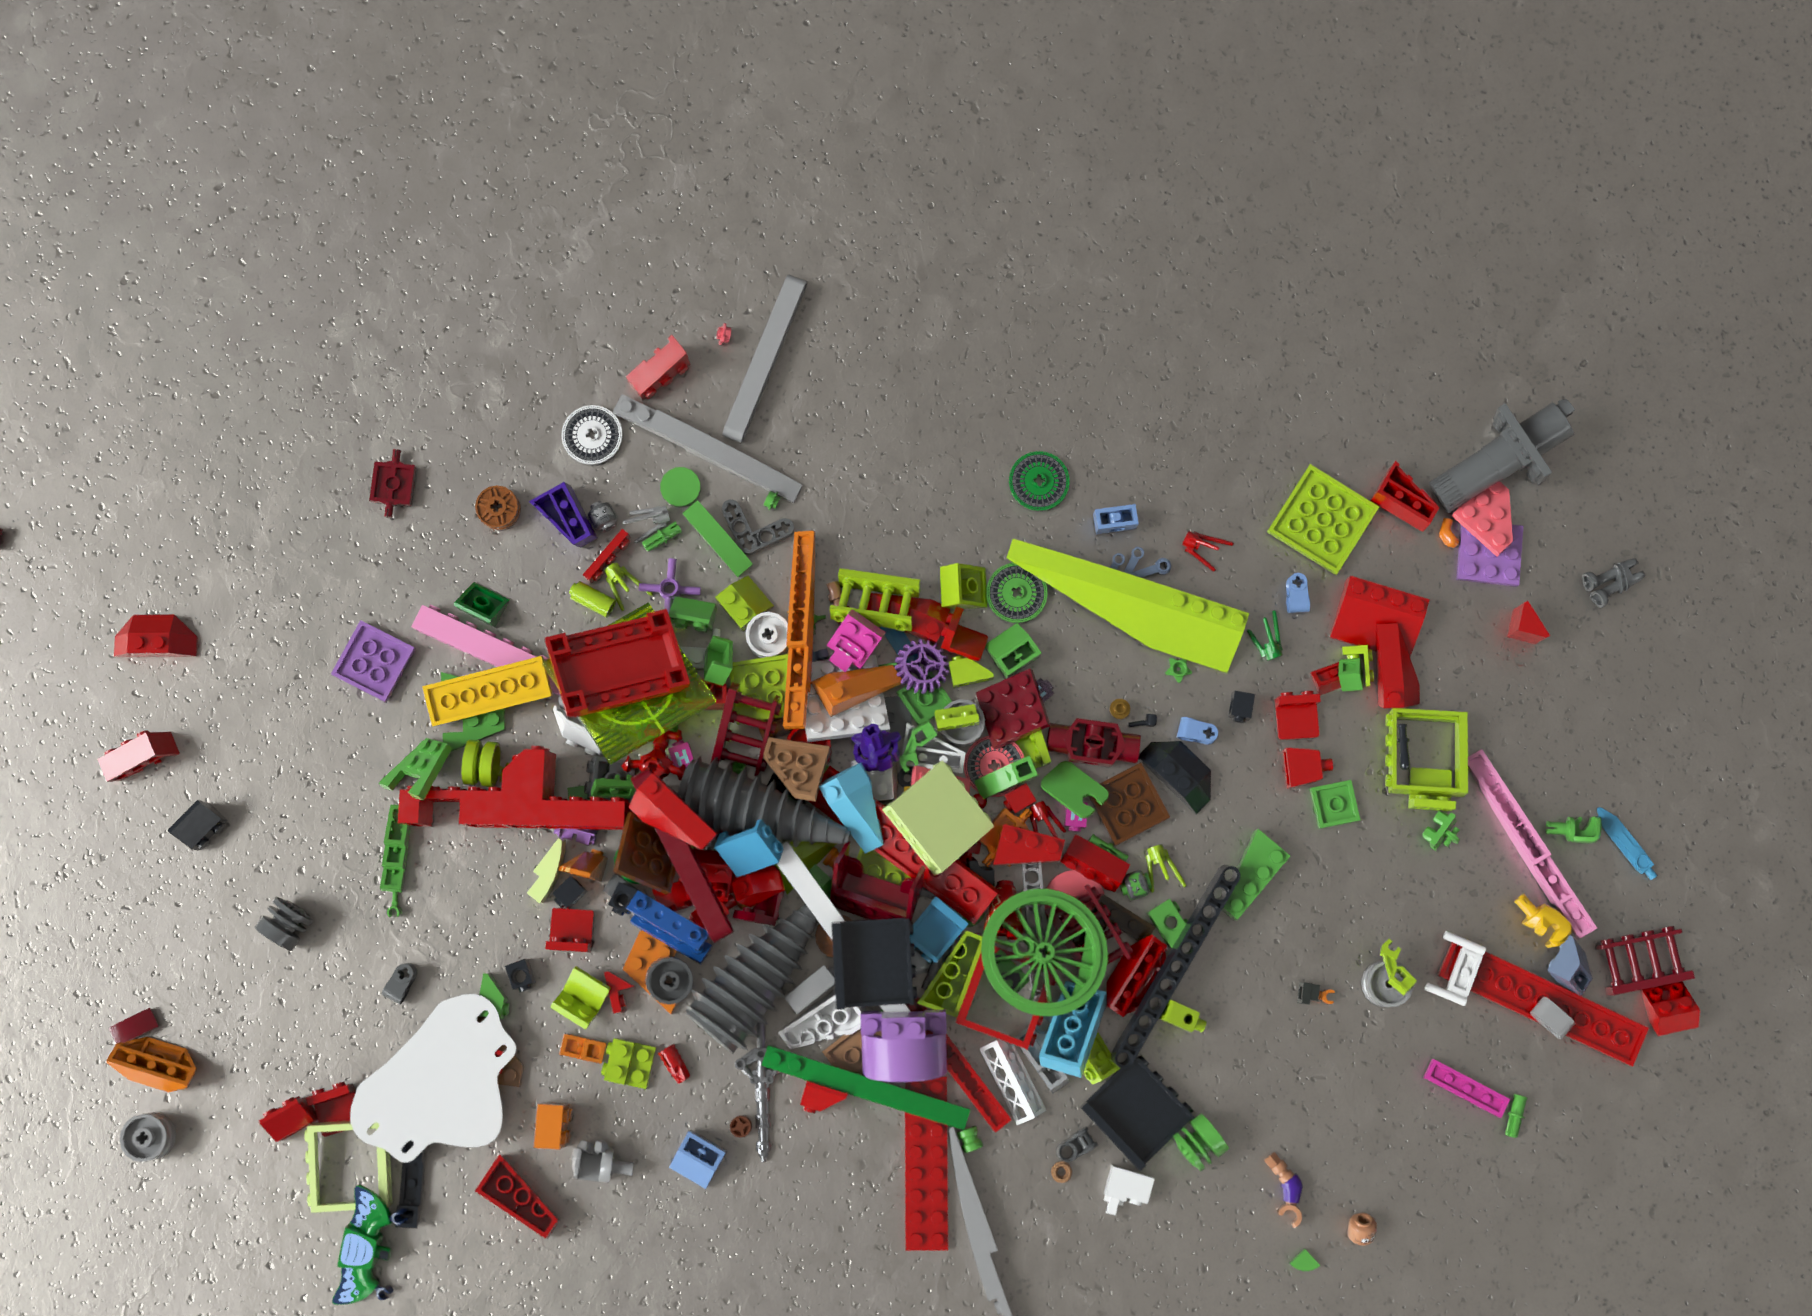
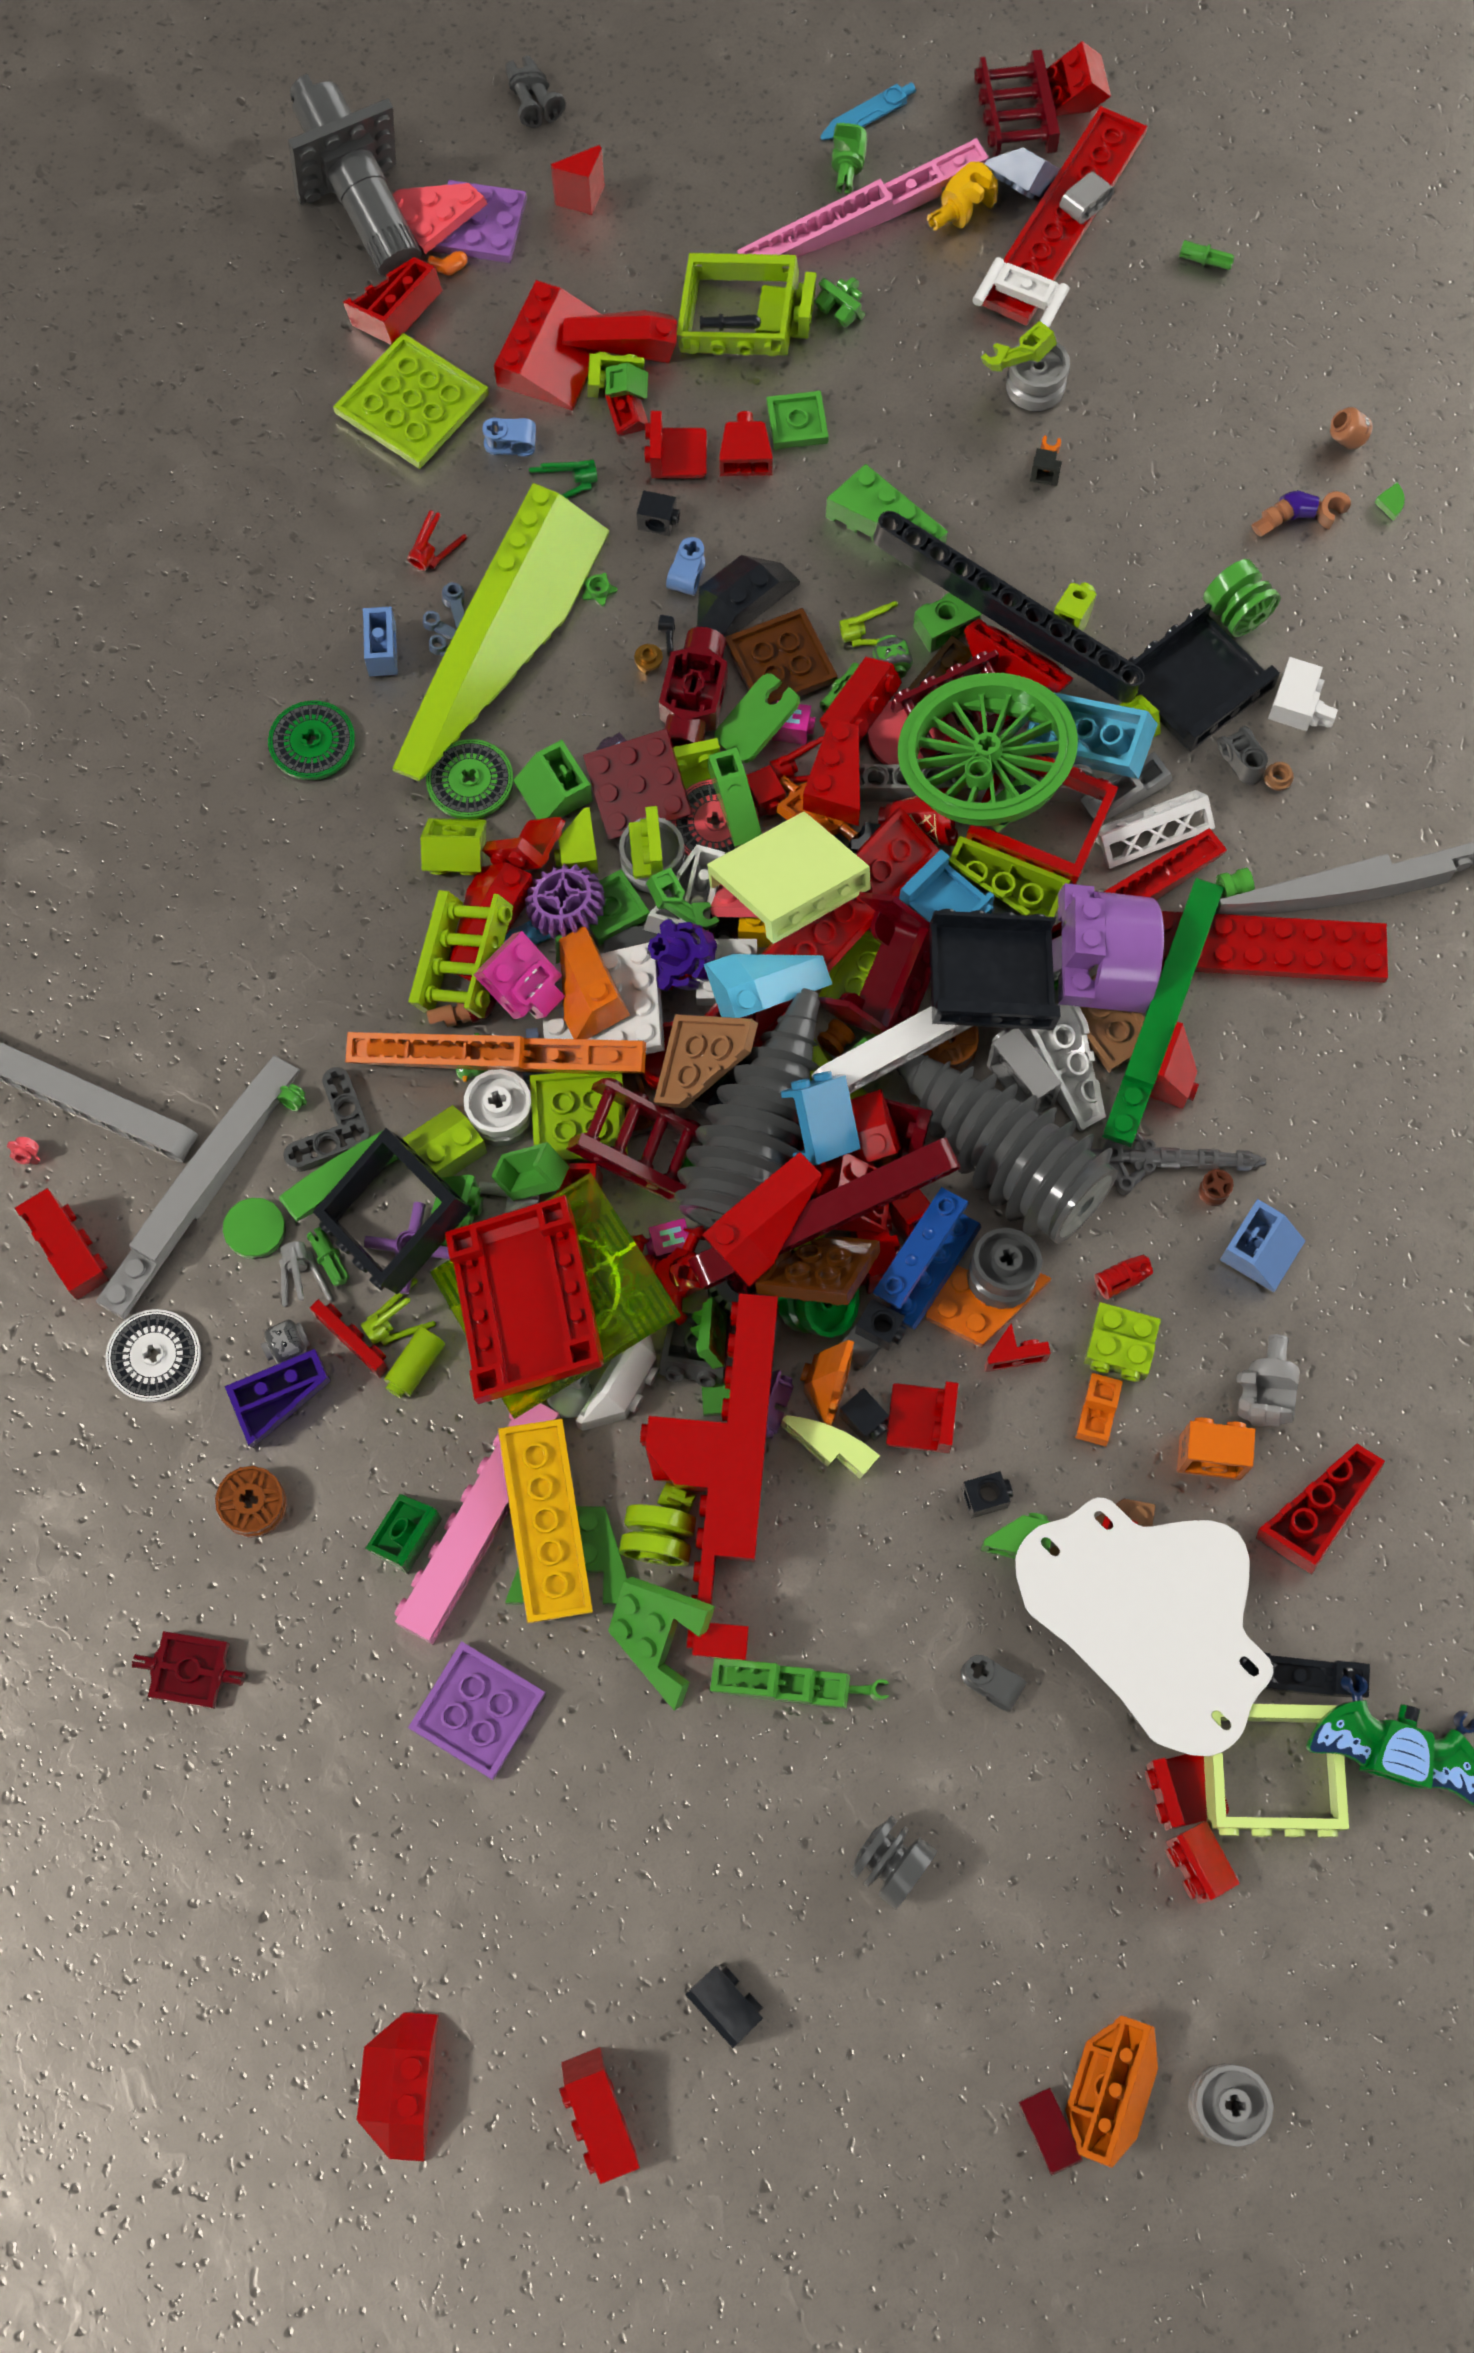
camera: 85 degrees left, 10 degrees down
lime bracket [550,966,611,1030] -> none
dark pink plate [1423,1059,1510,1118] -> none
none -> black window [313,1128,472,1294]

